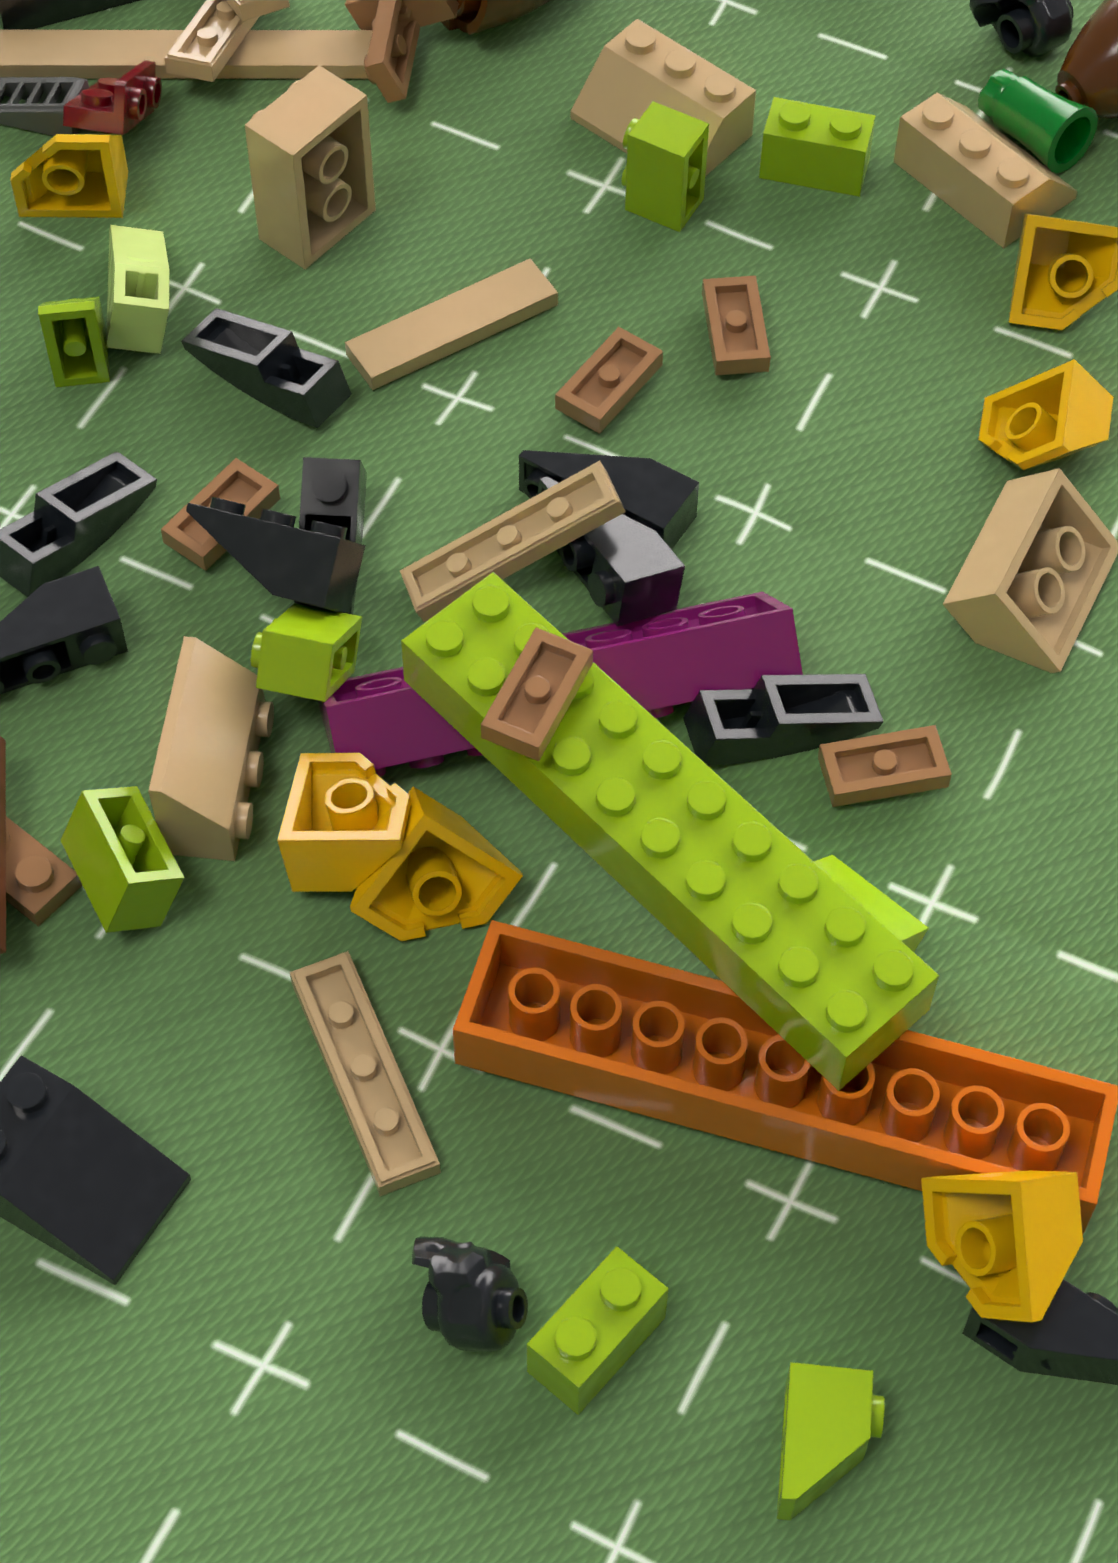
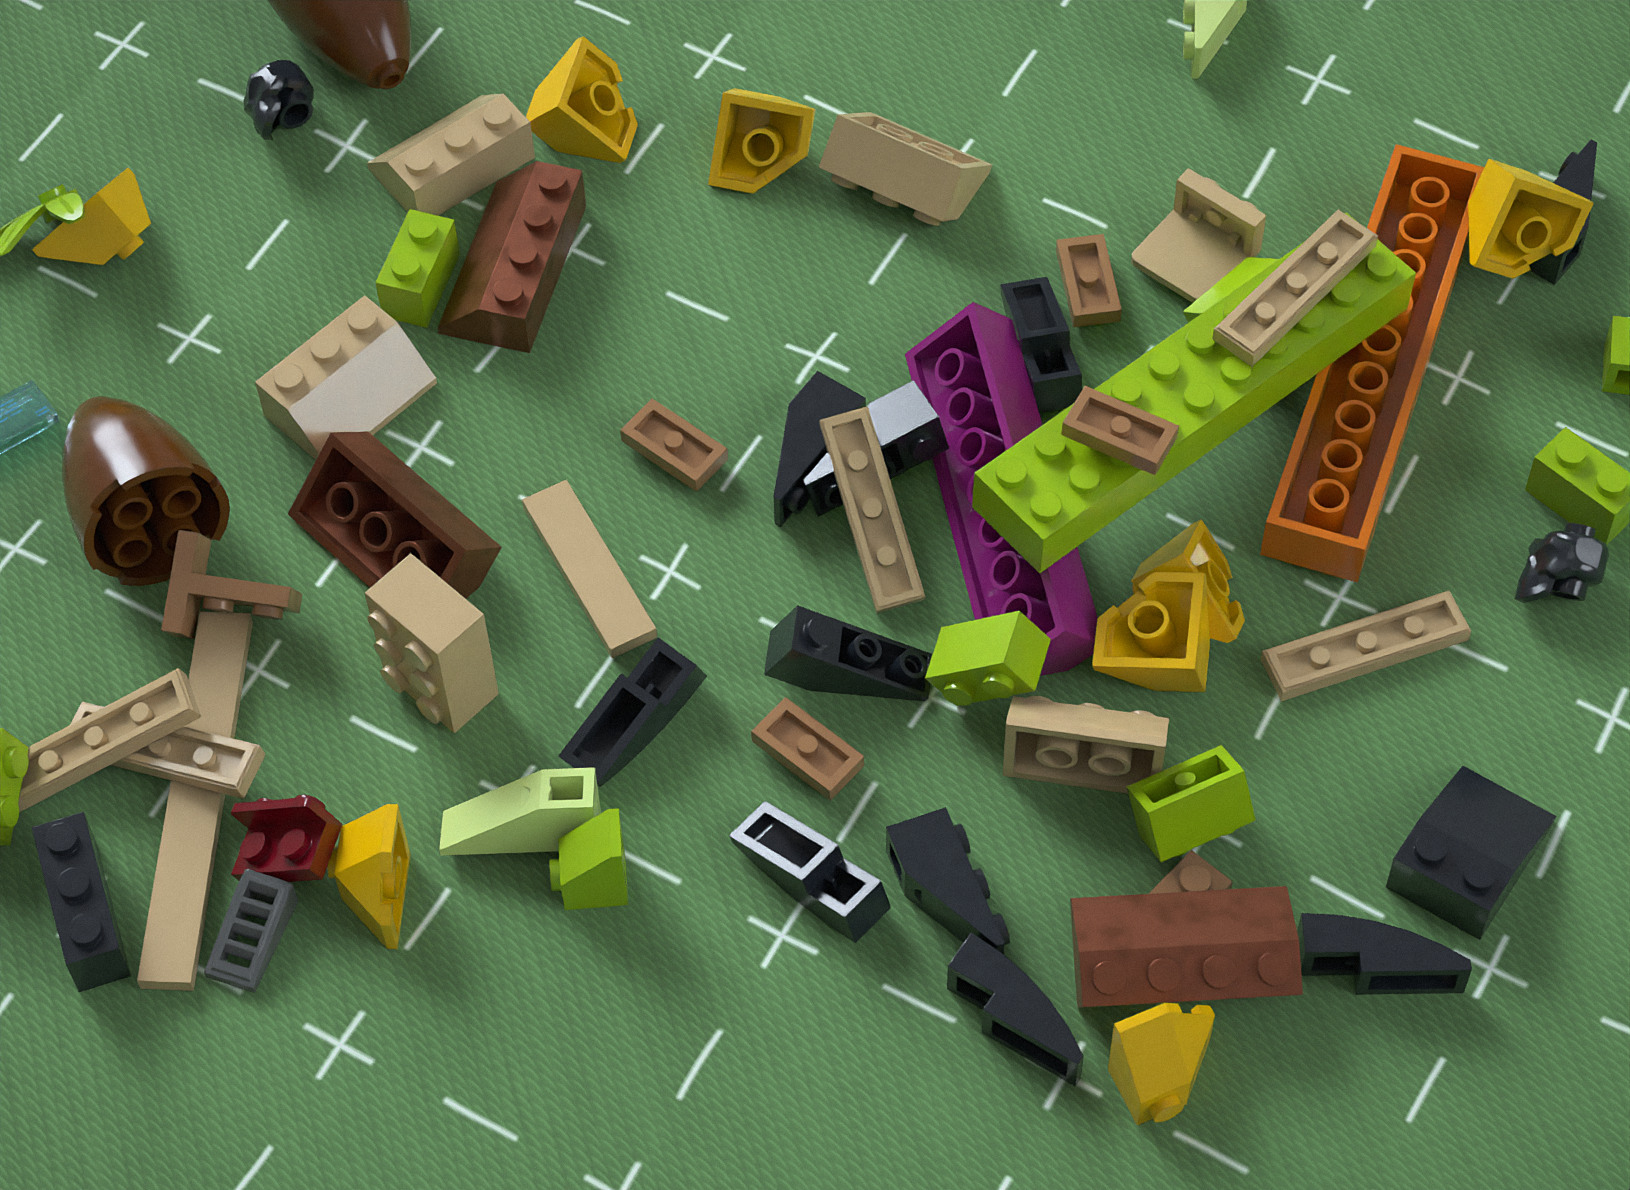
camera: 85 degrees left, 0 degrees up
black slope [186,497,366,613] -> none
lime brick [621,101,709,232] -> none
medium nougat plate [702,276,771,375] -> none
green plant [978,69,1098,173] -> none
none -> copper slope [288,431,502,599]
none -> copper slope [438,161,586,353]
none -> tan bracket [1131,168,1266,303]
none -> tan tile [1212,209,1378,367]

